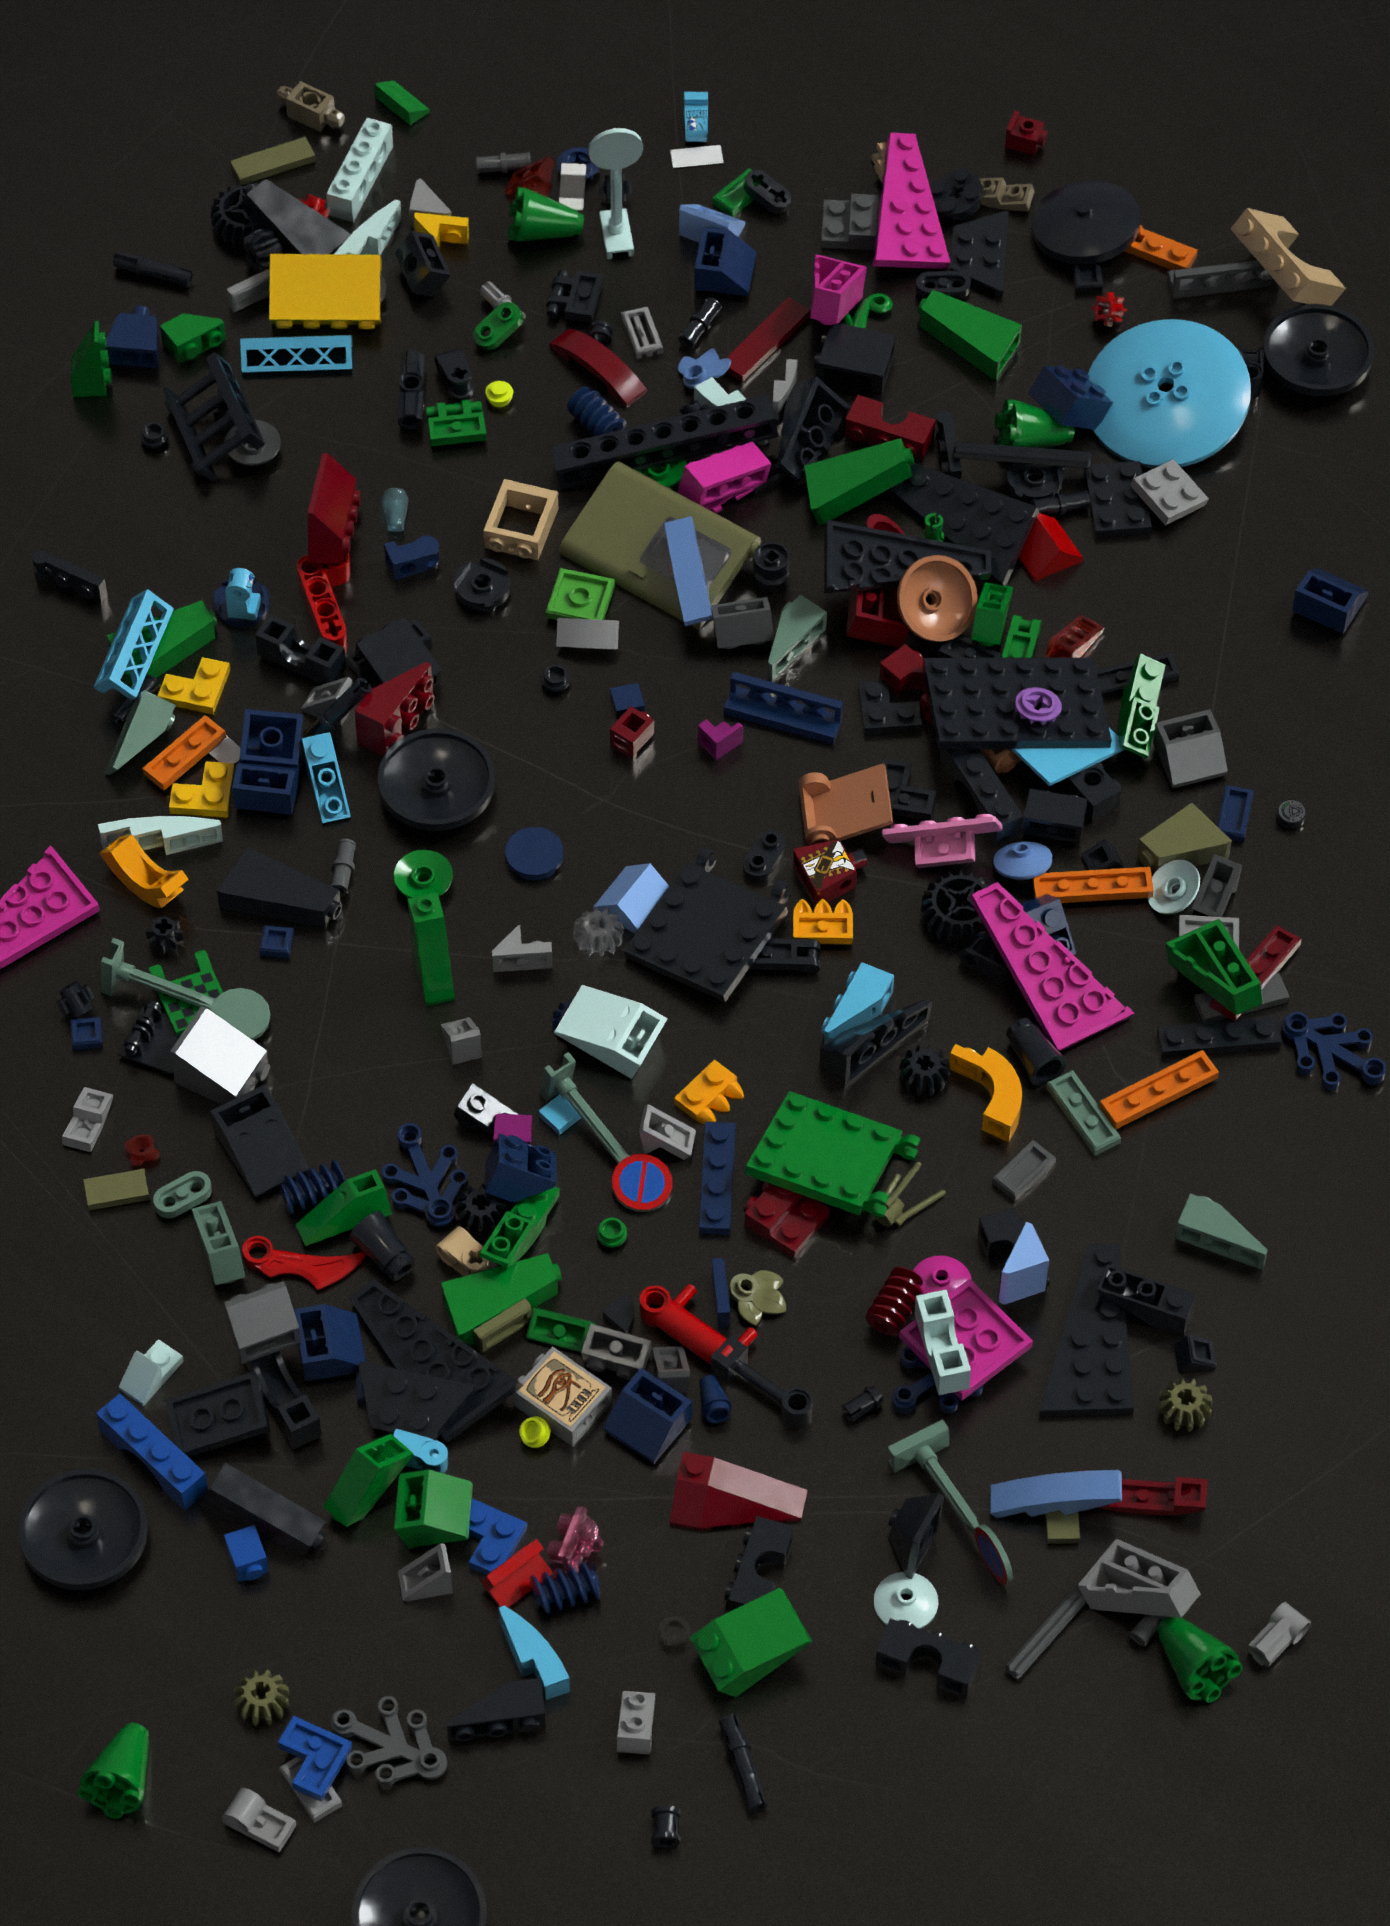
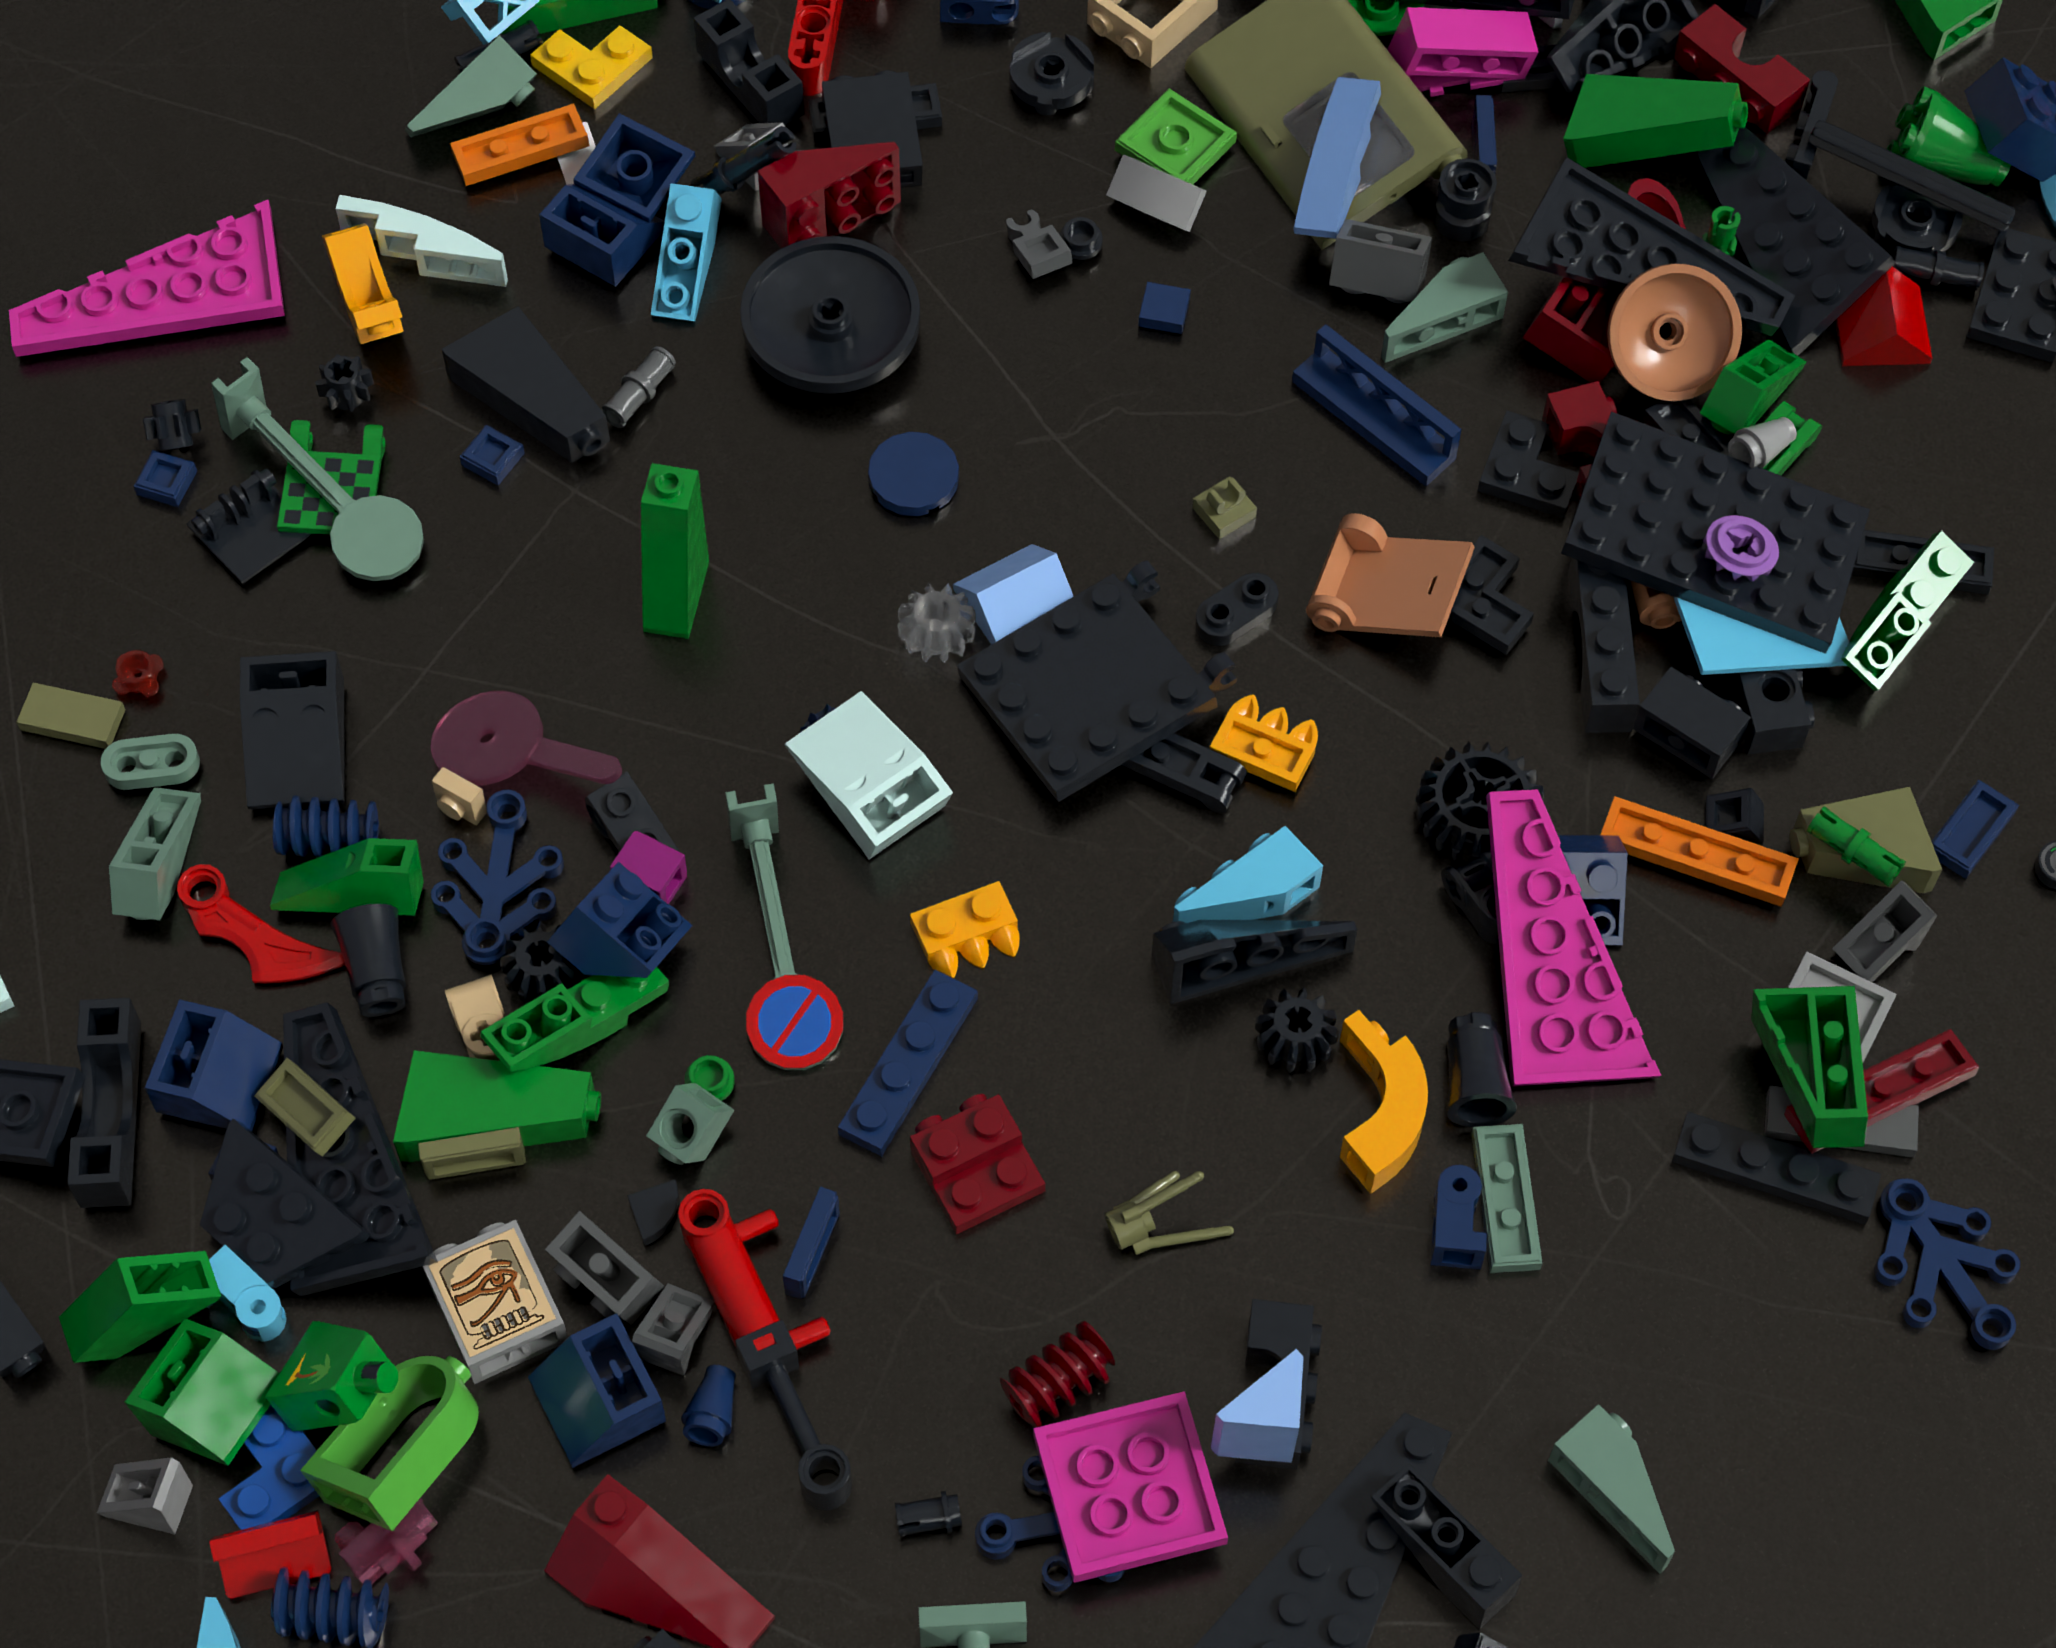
camera: 25 degrees right, 5 degrees up
light grey slope [62,1087,113,1152] -> none
yellow plate [169,761,235,818] -> none
slope [170,1006,270,1105] -> none
dark grey slope [224,1281,301,1364] -> none
green dish [394,850,453,898] -> none
light grey slope [440,1017,482,1065] -> none
light grey slope [492,925,553,972] -> none
neon yellow plate [519,1416,551,1448] -> none
green slope [526,1307,596,1352] -> none
medium azure tile [539,1094,581,1135] -> none
dark red brick [610,706,654,759] -> none
light grey slope [639,1104,696,1160] -> none
magenta panel [698,719,743,760] -> none
olive plate [729,1270,786,1326] -> none
green plate [745,1091,920,1217] -> none
torso [793,840,868,907] -> none
bright pink bracket [882,814,1002,868] -> none
dark pink dish [913,1256,972,1294] -> none
light aqua arch [915,1290,971,1395] -> none
dark grey tile [992,1140,1056,1201] -> none
medium blue dish [993,841,1052,880] -> none
clear red slope [1046,614,1104,658] -> none
orange plate [1099,1050,1219,1129] -> none
light aqua dish [1148,860,1200,915] -> none
dark grey slope [1153,709,1228,788] -> none
none -> olive tile [254,1058,355,1157]
none -> green torso [265,1321,398,1431]
none -> bright green window [300,1356,479,1531]
none -> clear pink piece [431,691,622,786]
none -> tan plate [432,767,487,826]
none -> sand green brick [646,1083,734,1165]
none -> dark grey plate [1006,209,1072,279]
none -> olive tile [1192,476,1257,540]
none -> dark blue leg [1430,1165,1487,1270]
none -> dark blue tile [1471,95,1497,173]
none -> light grey cone [1728,417,1797,469]
none -> green pin [1806,806,1906,887]

